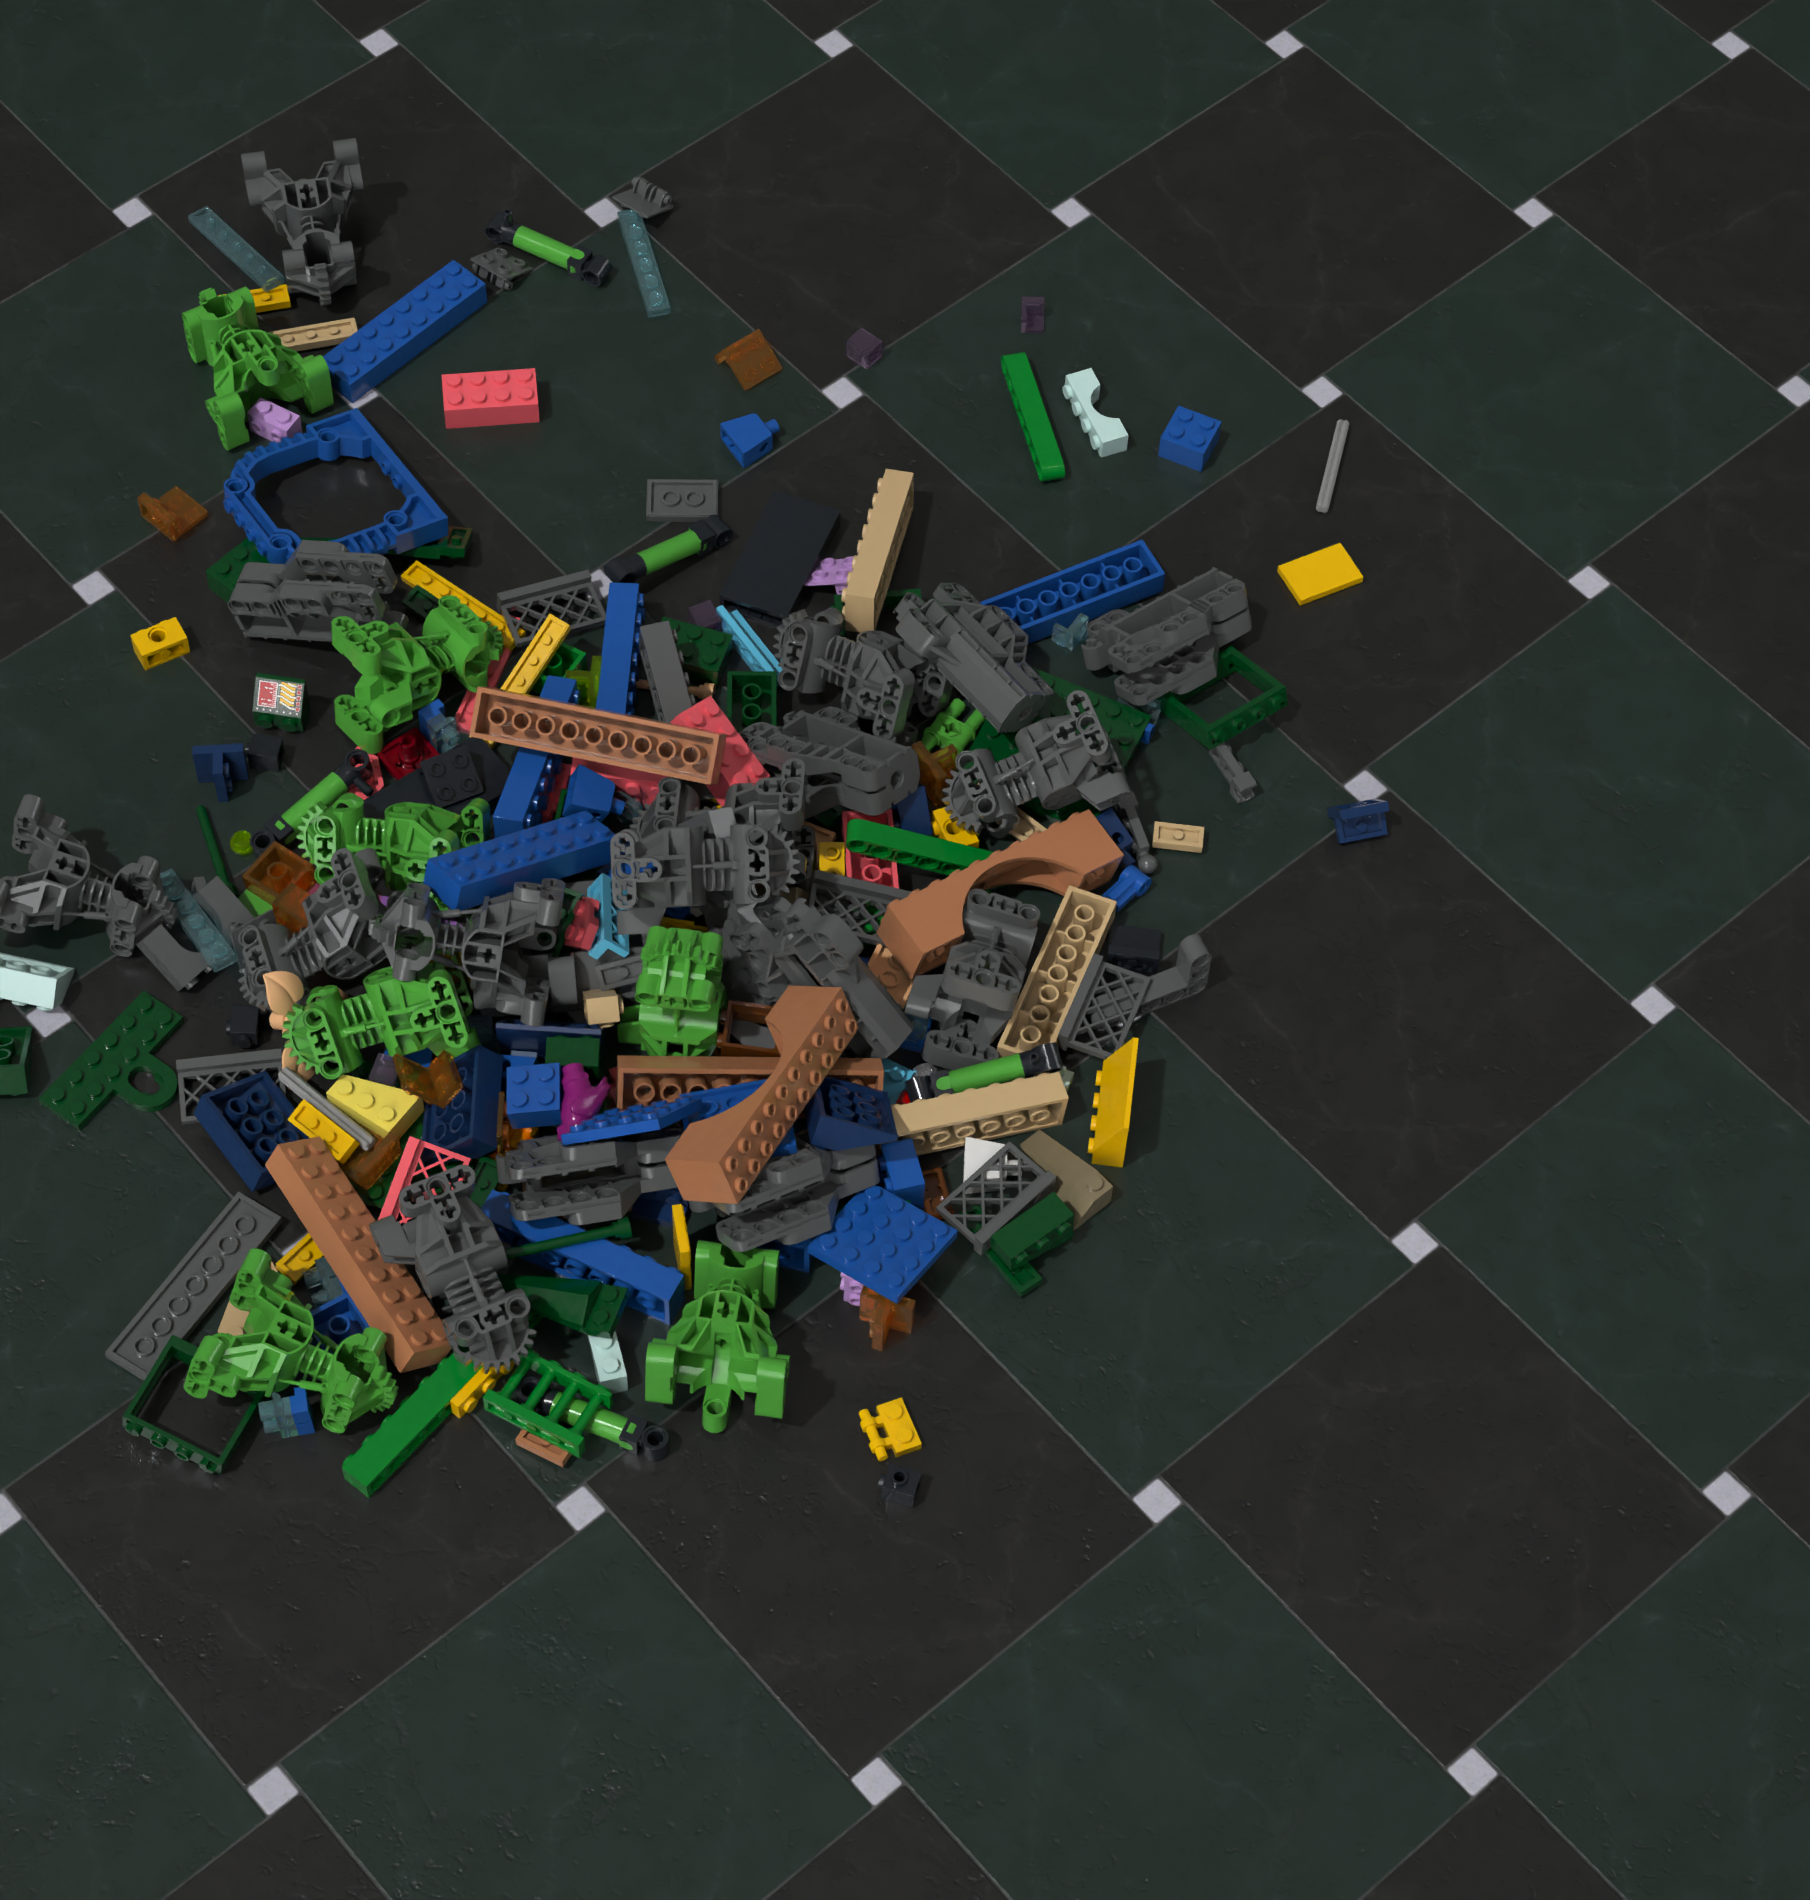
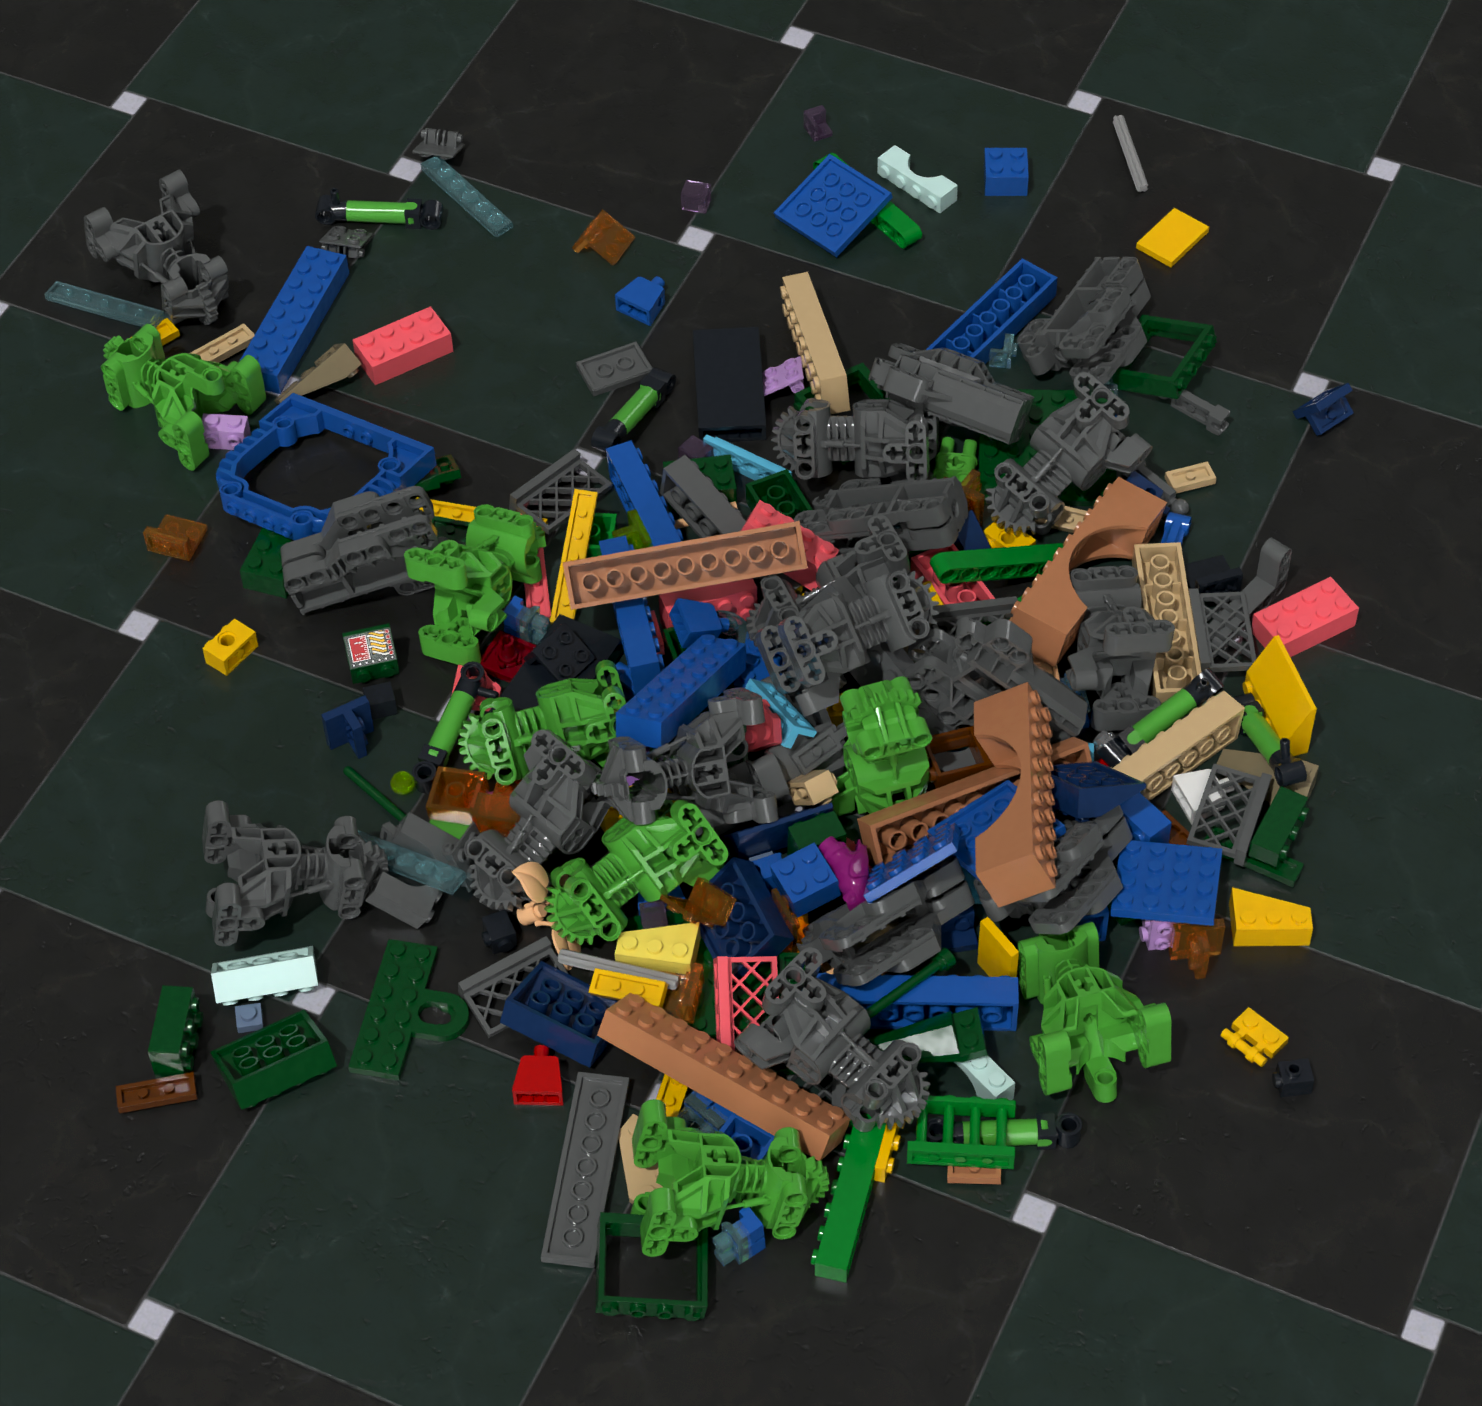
camera: 20 degrees left, 5 degrees down
none -> dark tan wedge [274,343,362,404]
none -> red torso [512,1045,564,1106]
none -> blue plate [774,154,893,257]
none -> yellow wedge [1229,887,1313,946]
none -> piece [1233,693,1307,787]
none -> coral brick [1251,577,1359,657]

